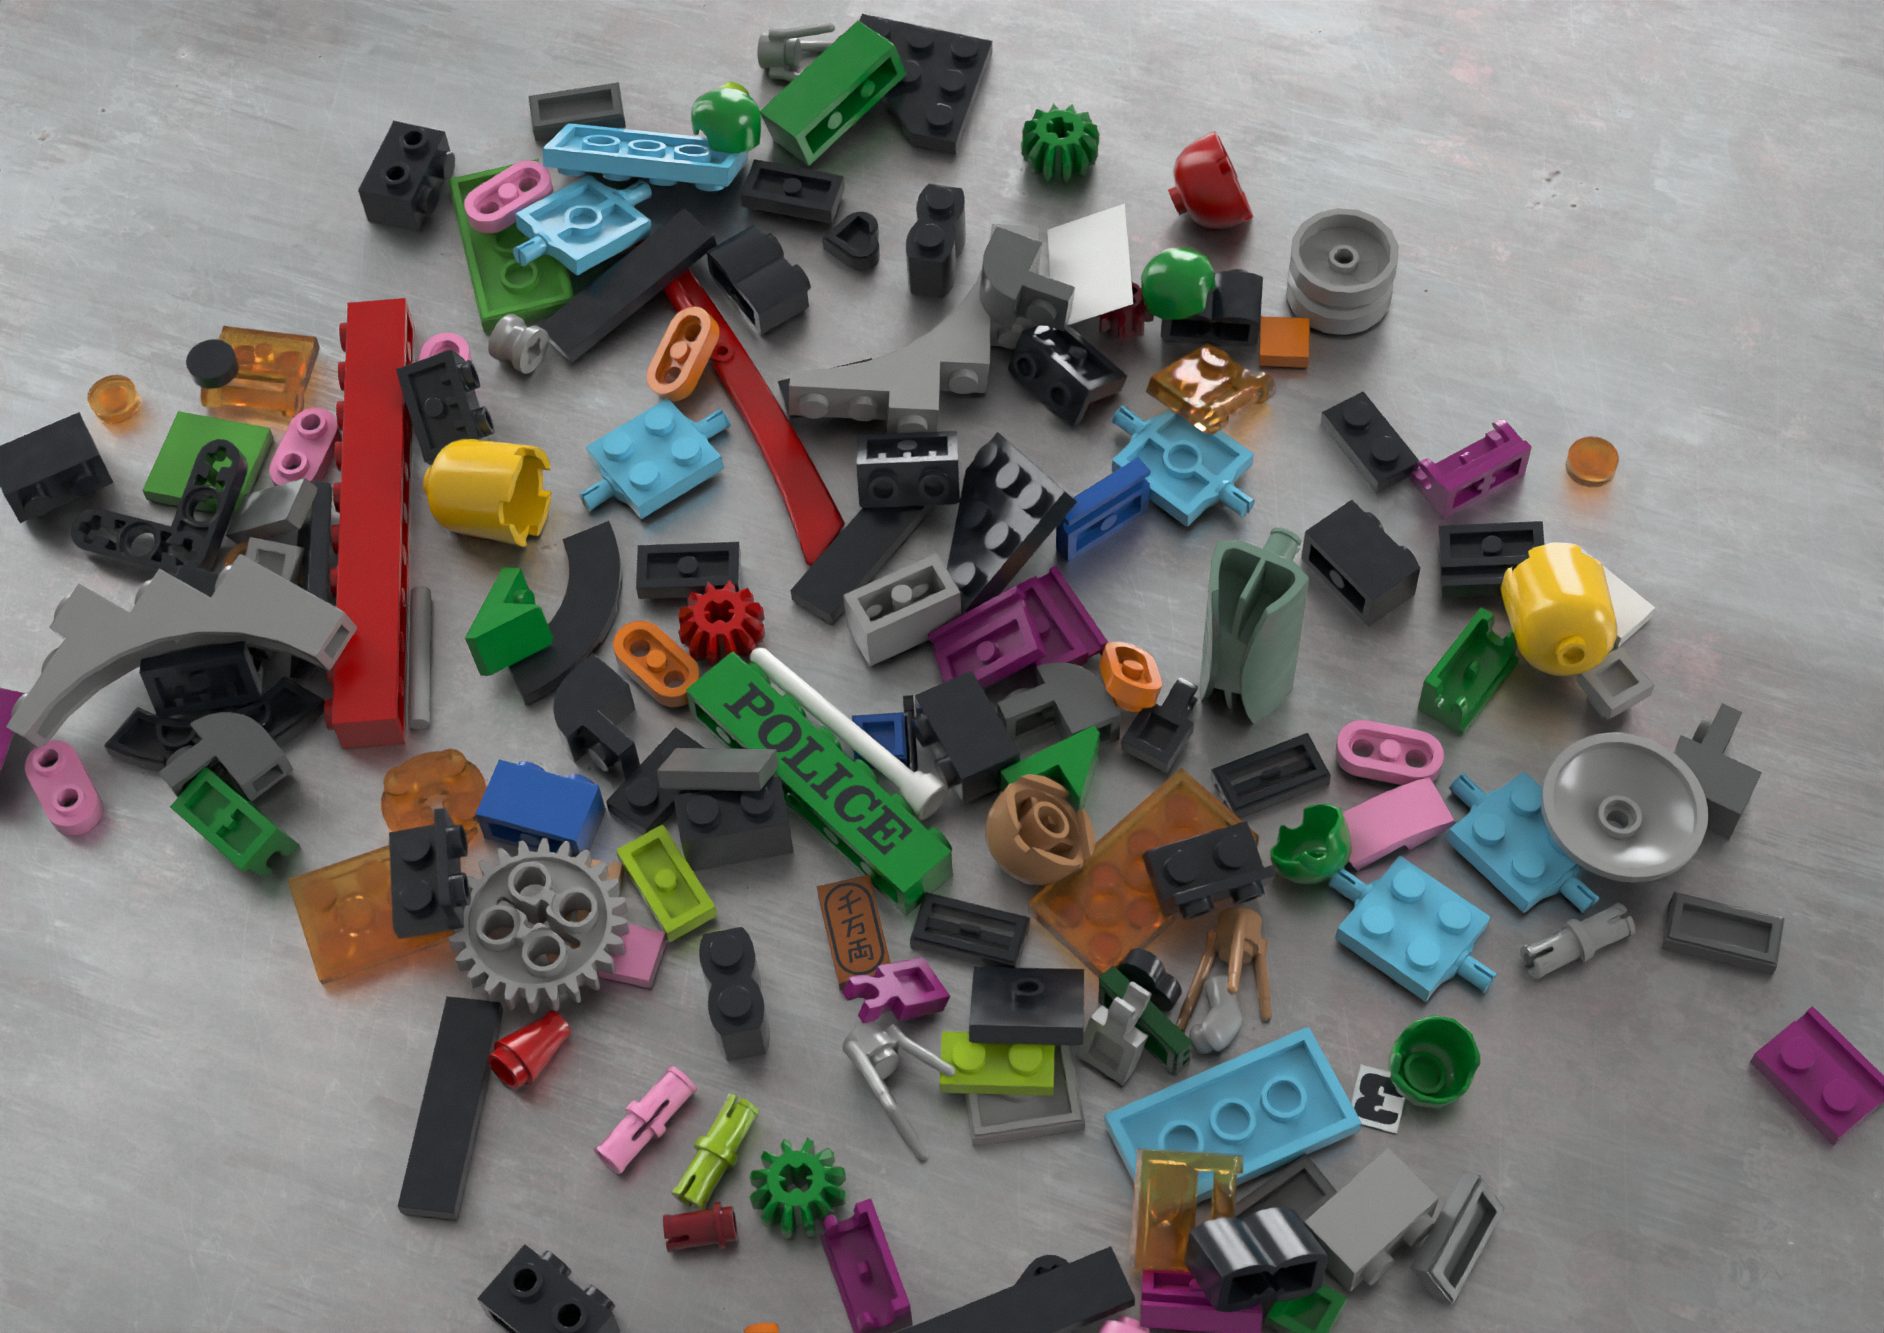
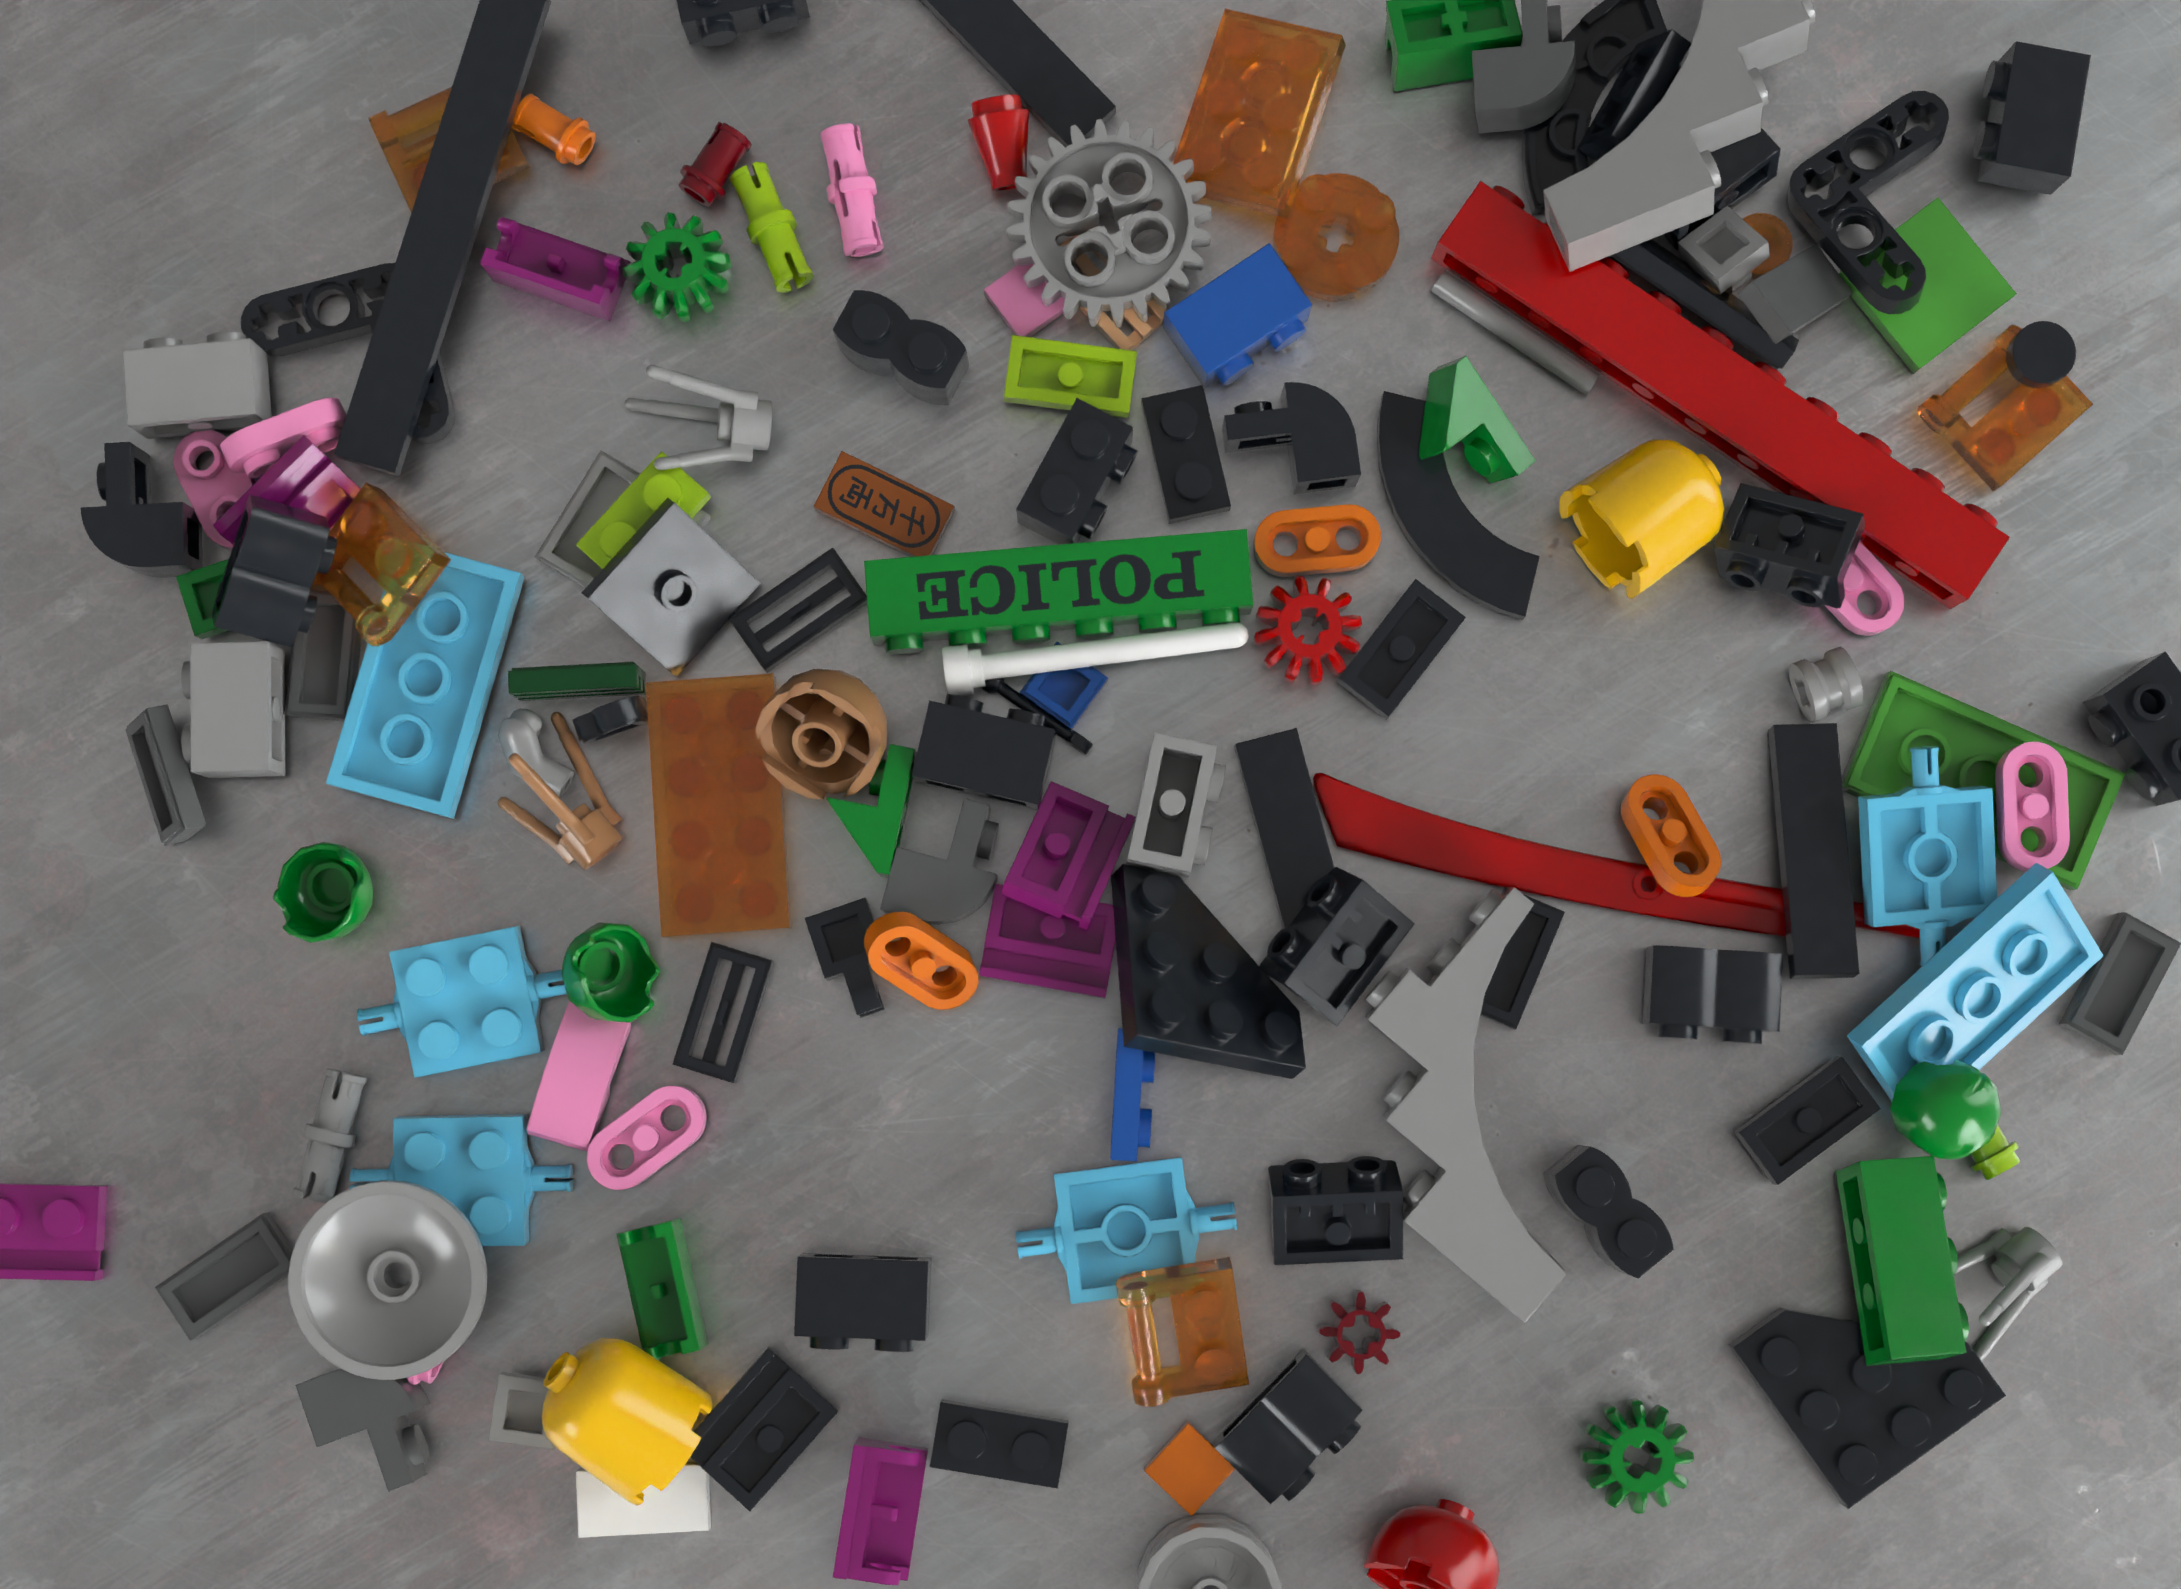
camera: 125 degrees right, 25 degrees up
clear orange tile [87,375,141,424] -> none
bright pink plate [269,408,342,486] -> none
black bracket [389,807,471,939] -> none
medium azure plate [578,398,731,519] -> none
dark grey tile [657,748,779,791] -> none
black tile [822,211,880,271] -> none
magenta plate [842,957,950,1024] -> none
dark grey brick [979,226,1075,331] -> none
white sticker [1047,203,1133,330] -> none
light grey plate [1076,981,1151,1085] -> none
green hair [1141,247,1216,320] -> none
black bracket [1142,821,1277,920] -> none
sand green piece [1199,528,1309,724] -> none
sticker [1351,1064,1405,1134] -> none

